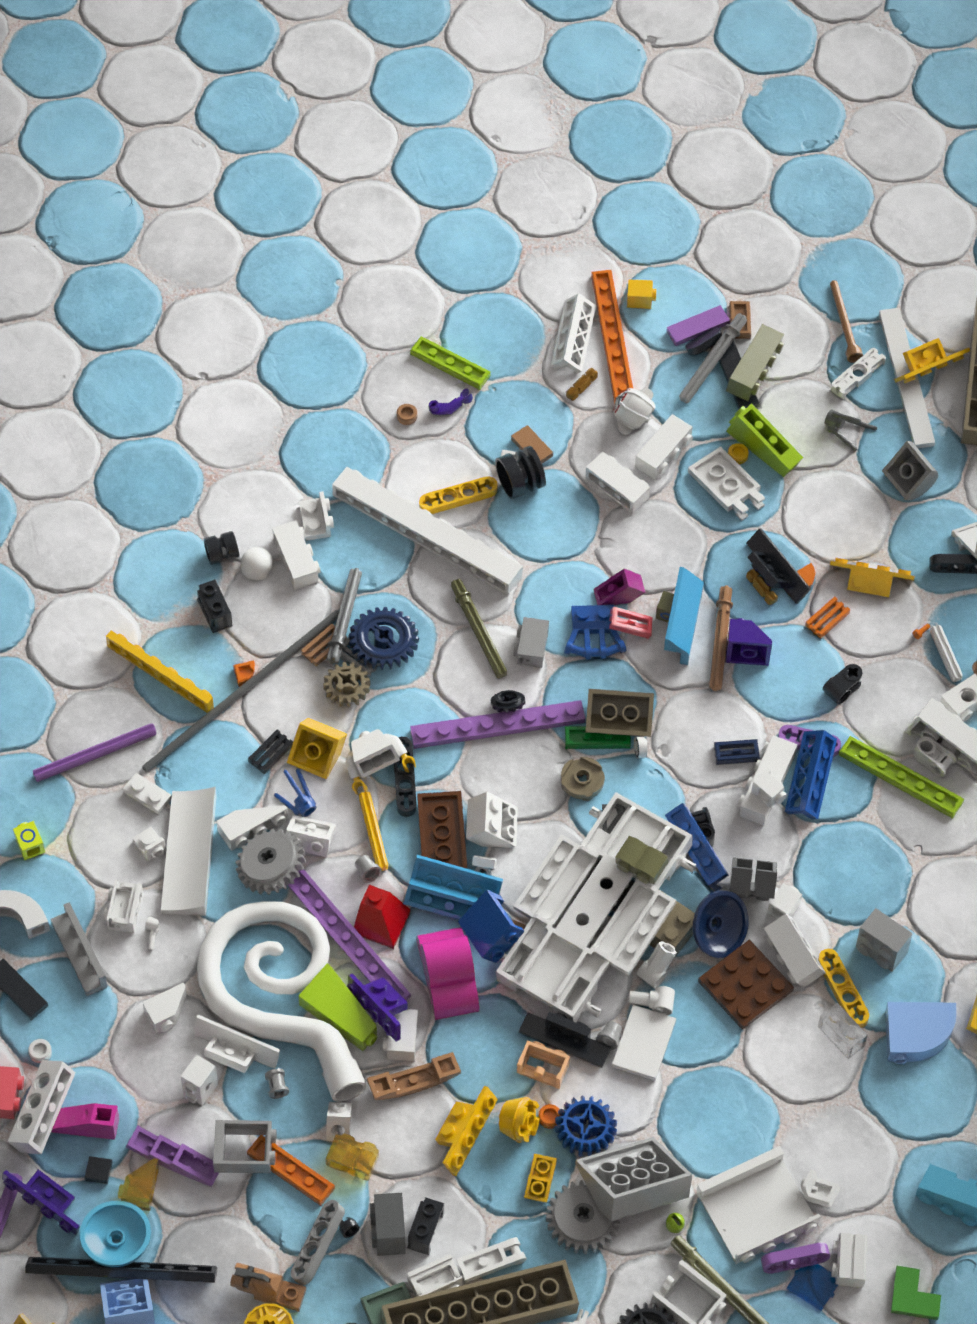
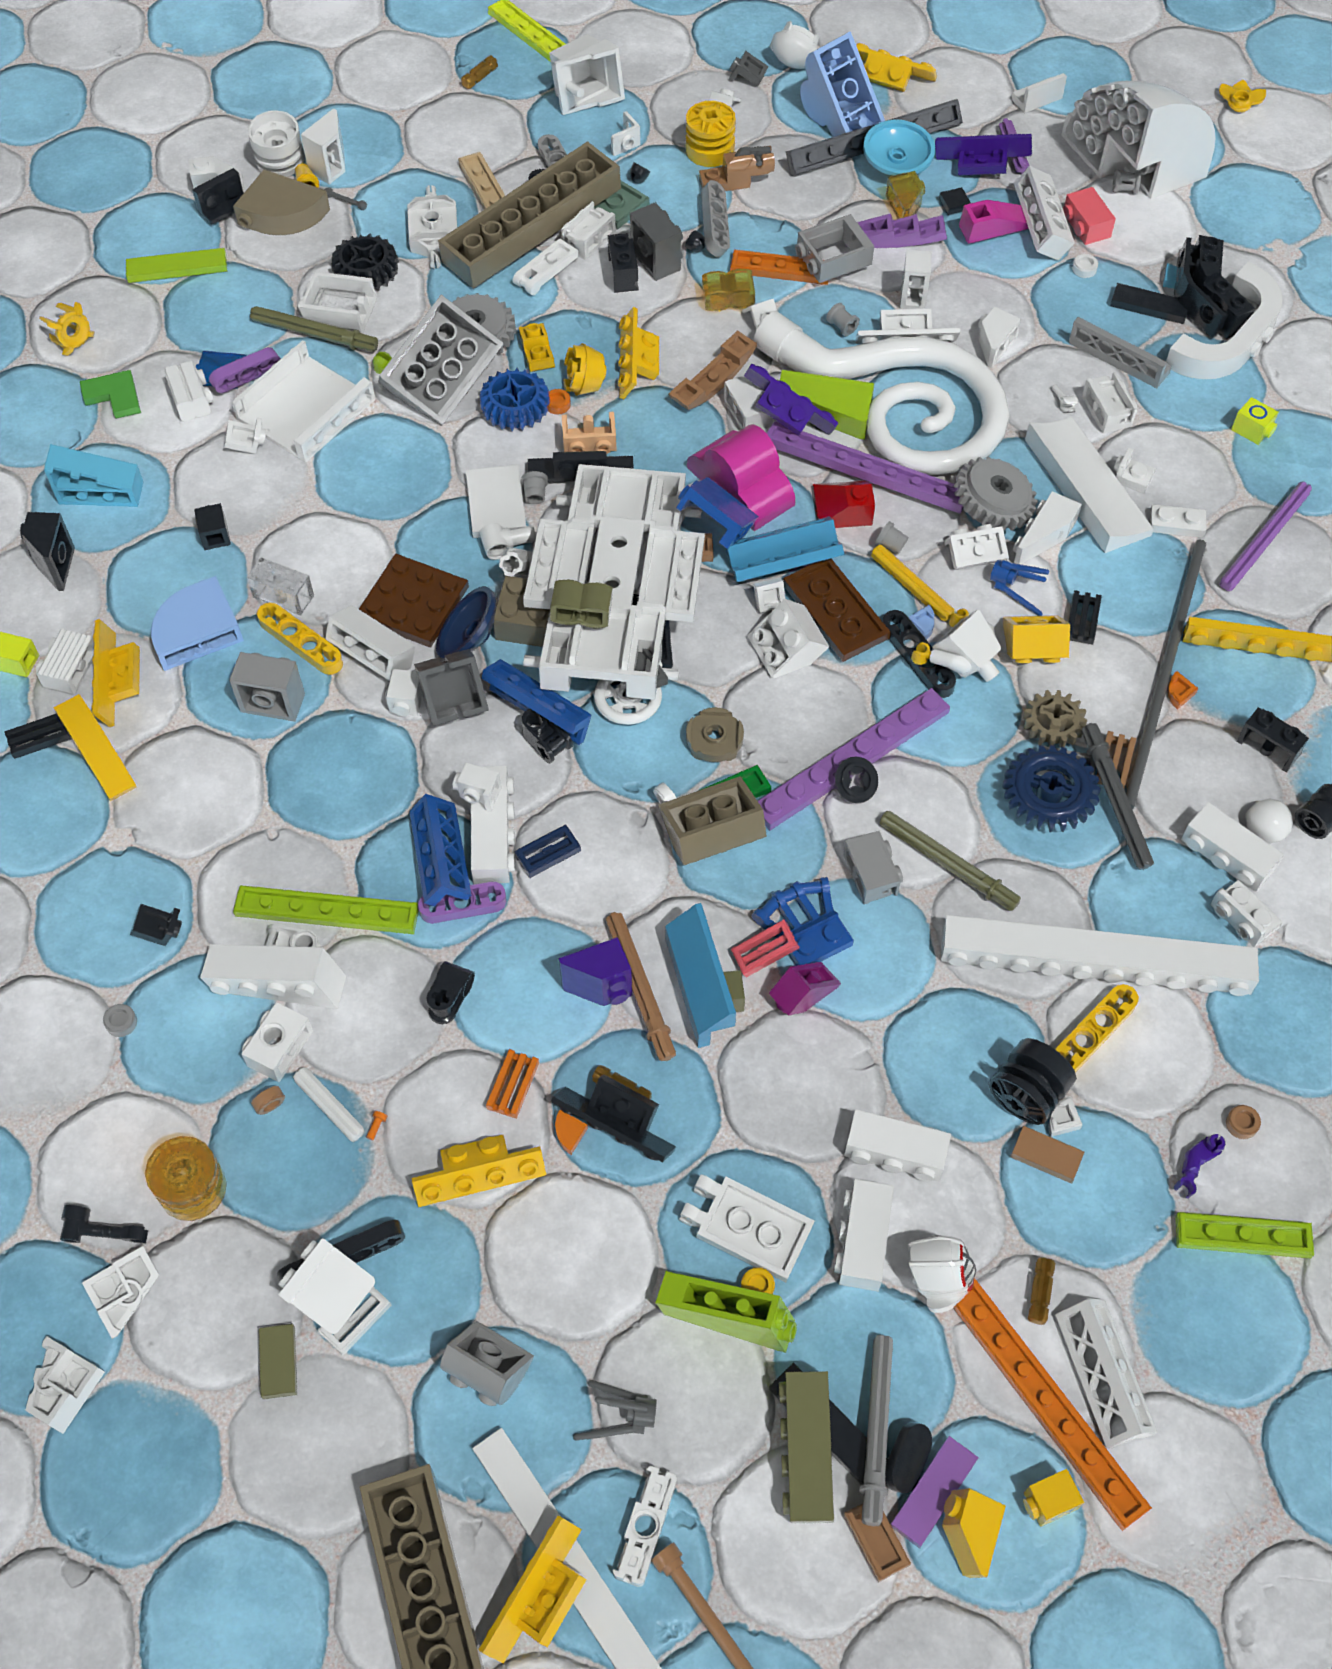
camera: 155 degrees right, 0 degrees up
none -> black brick [194,503,231,551]
none -> light blue tile [908,605,935,640]
none -> yellow slope [942,1488,1006,1578]

